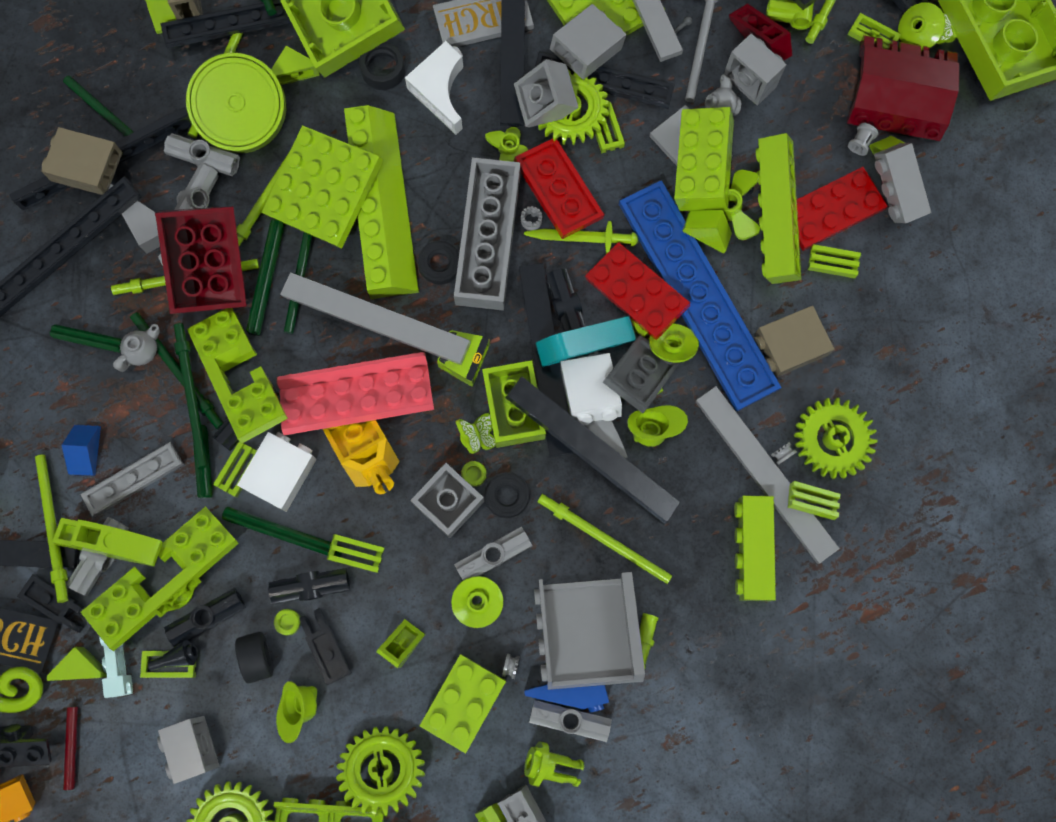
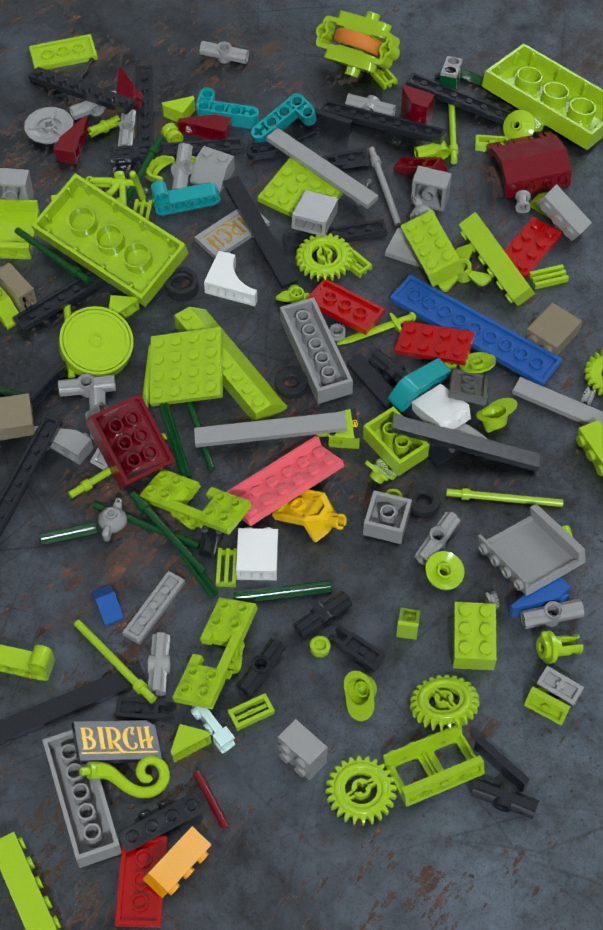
camera: 25 degrees left, 20 degrees down
lime slope [52,518,163,567] -> none
black cone [148,640,198,671] -> none
black tyre [235,632,273,684] -> none
lime tile [326,534,384,573] -> none
light grey slope [514,59,579,127] -> none
lime slope [682,210,732,254] -> none

